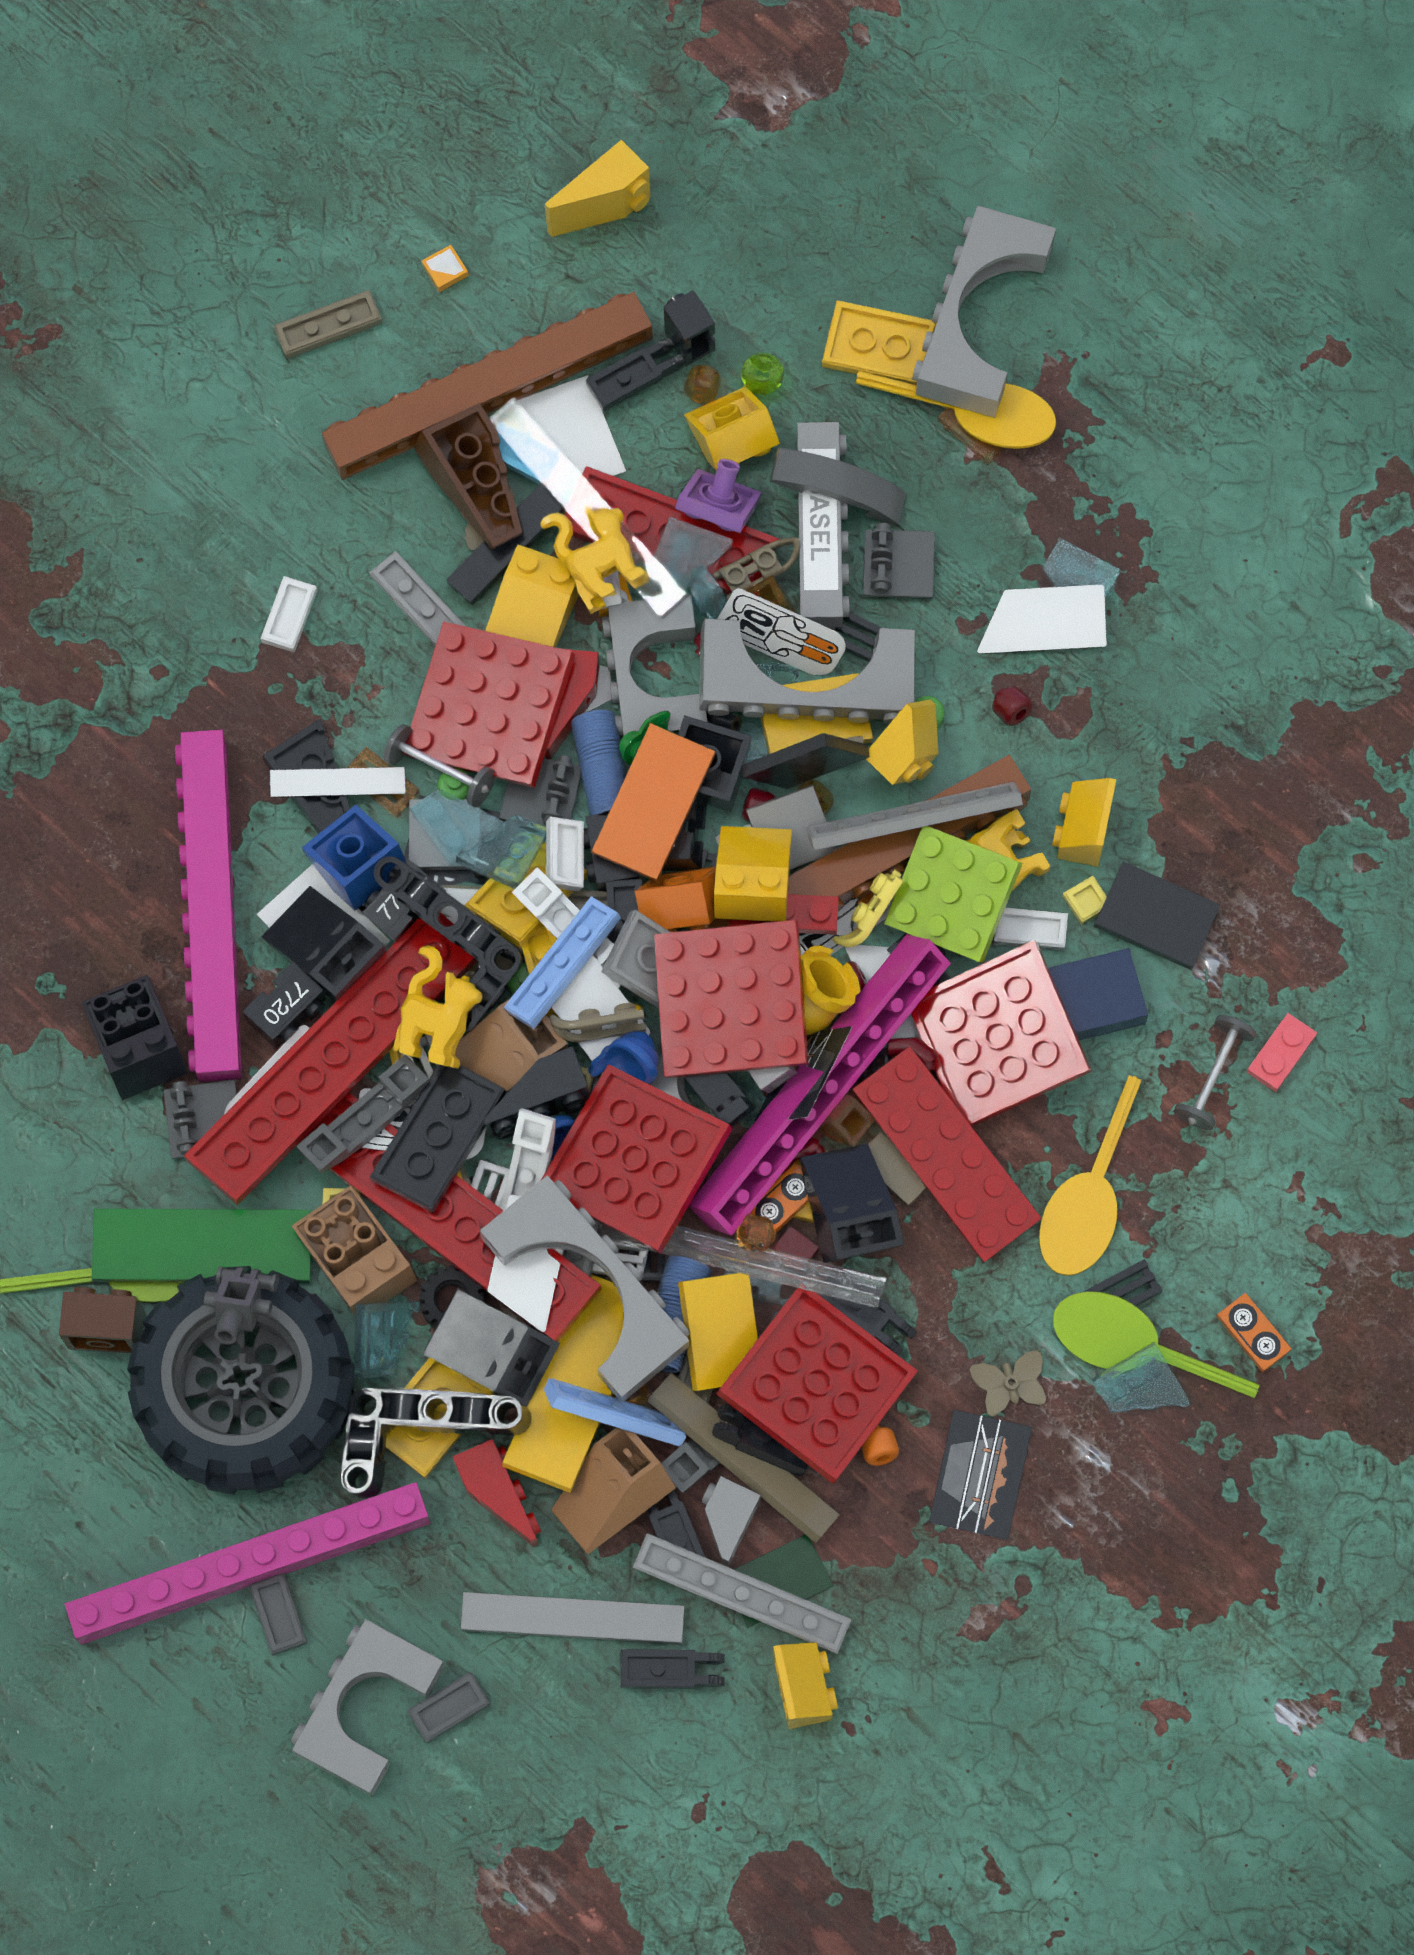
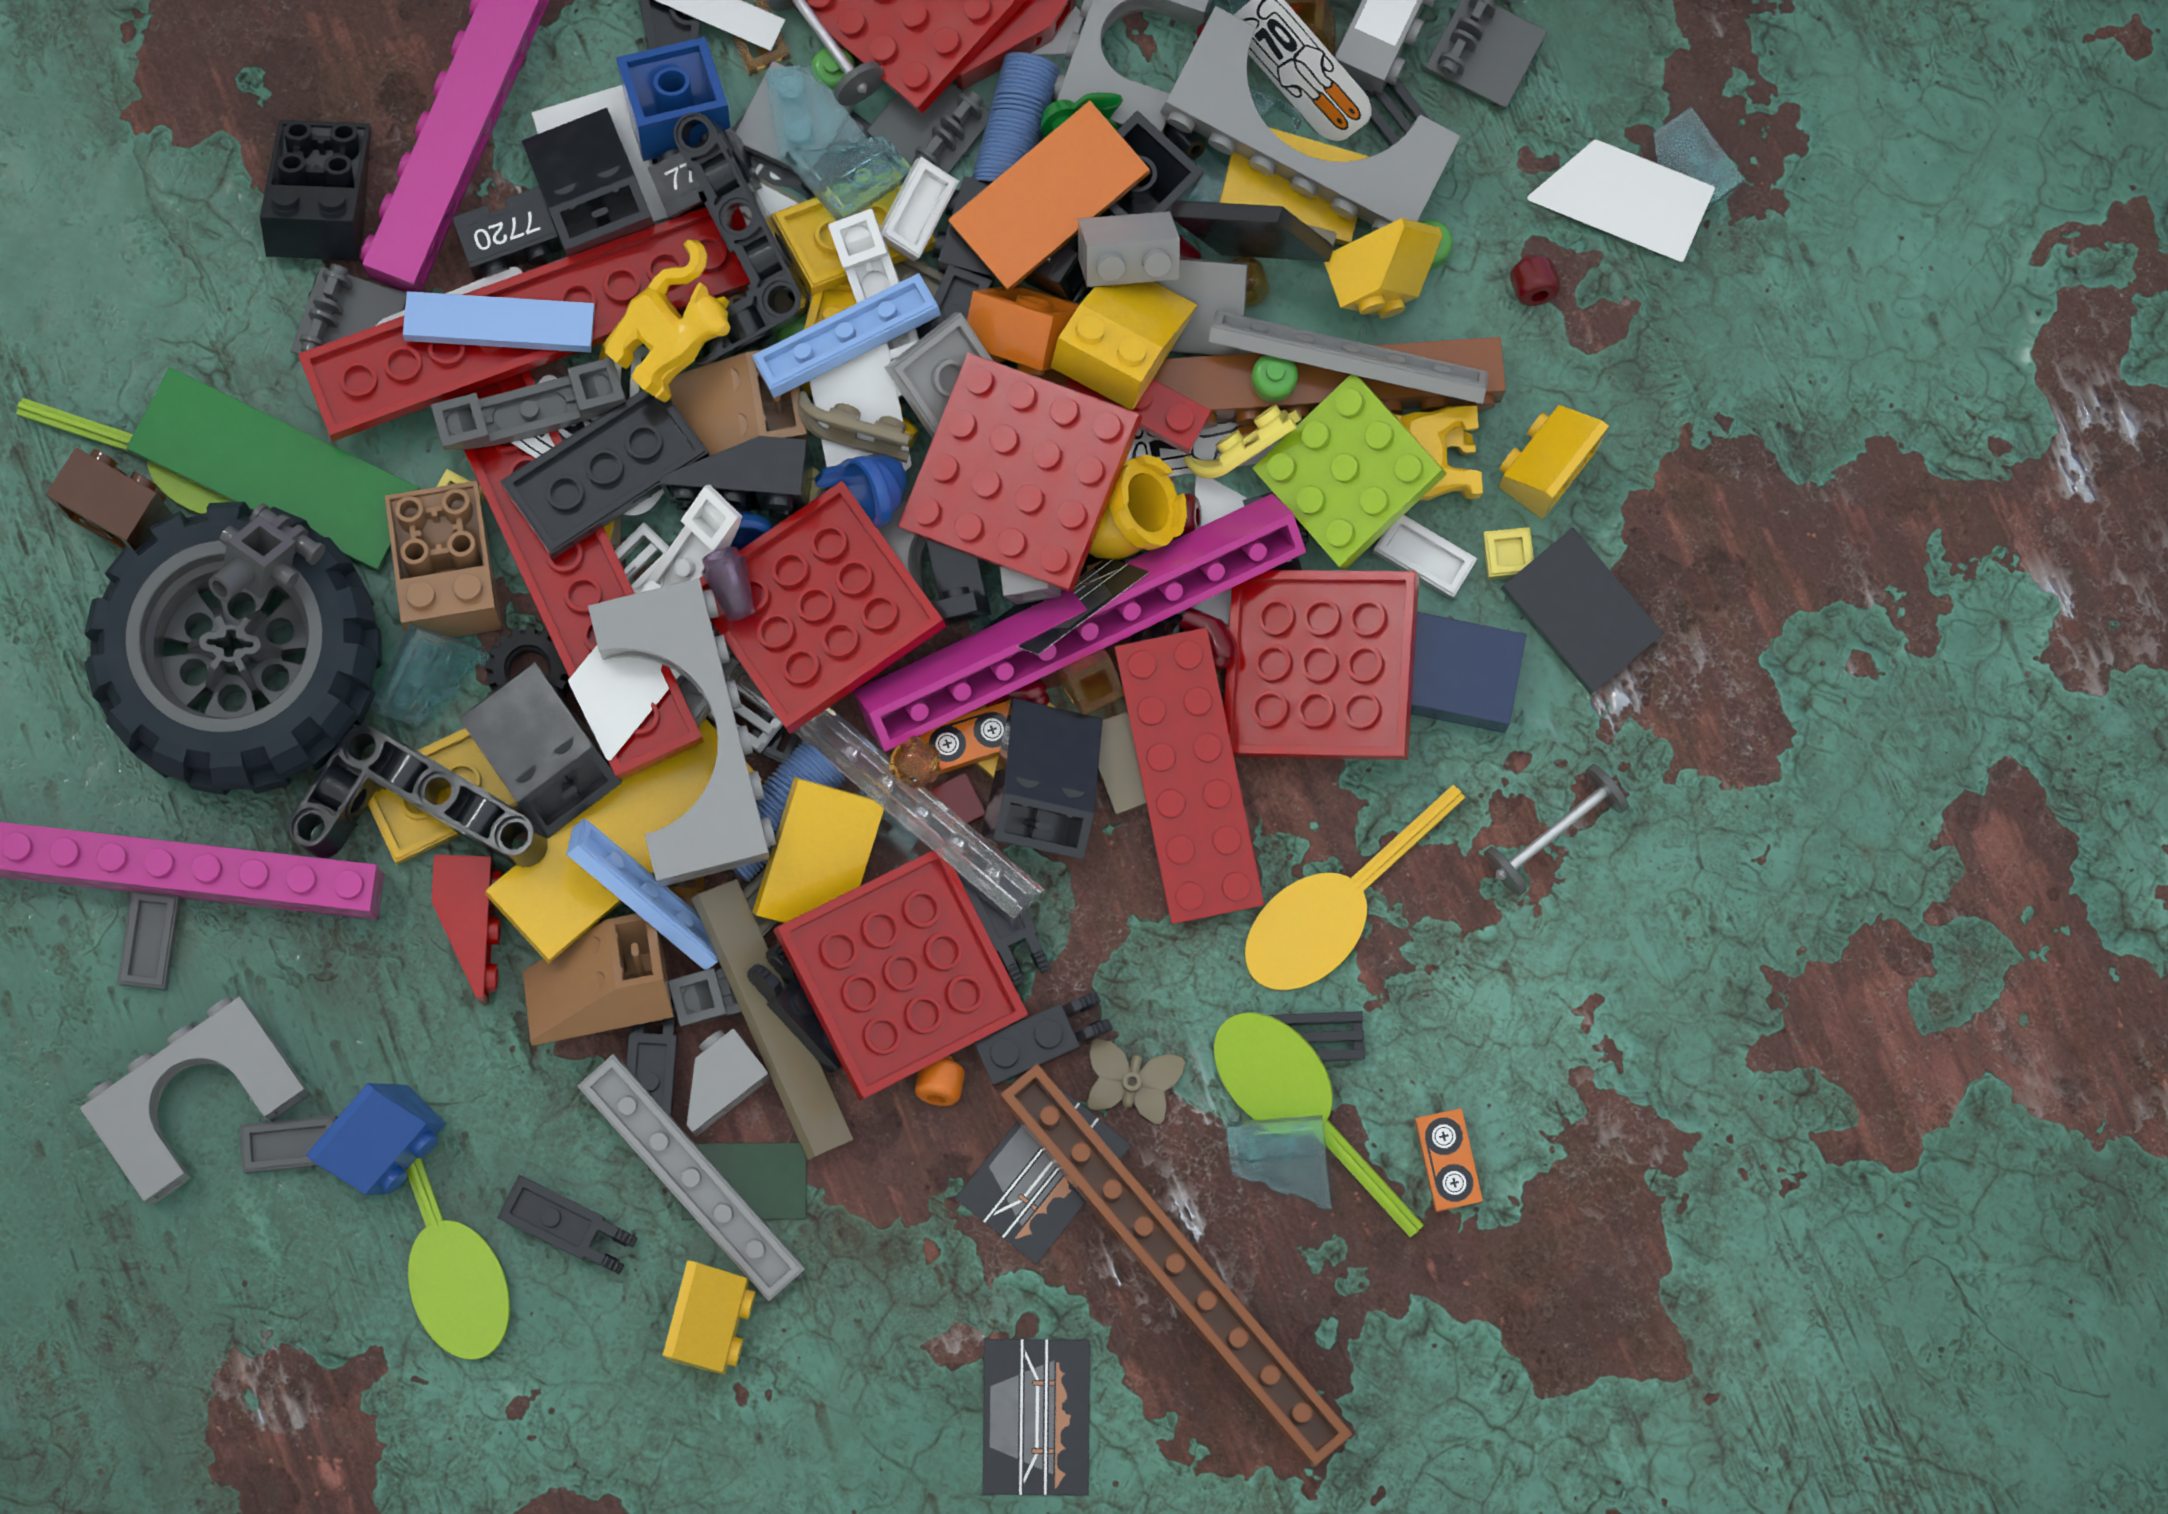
camera: 20 degrees right, 5 degrees up
light grey tile [461,1592,684,1644] -> none
coral plate [1246,1013,1317,1092] -> none
none -> blue slope [306,1083,446,1195]
none -> light blue tile [403,291,595,353]
none -> lime piece [406,1158,510,1360]
none -> clear purple cone [701,547,755,621]
none -> black hinge [974,992,1113,1087]
none -> black sticker [982,1339,1090,1495]
none -> dark orange brick [1000,1064,1352,1467]
none -> light grey brick [1078,211,1180,287]
none -> bright green piece [1251,355,1298,403]

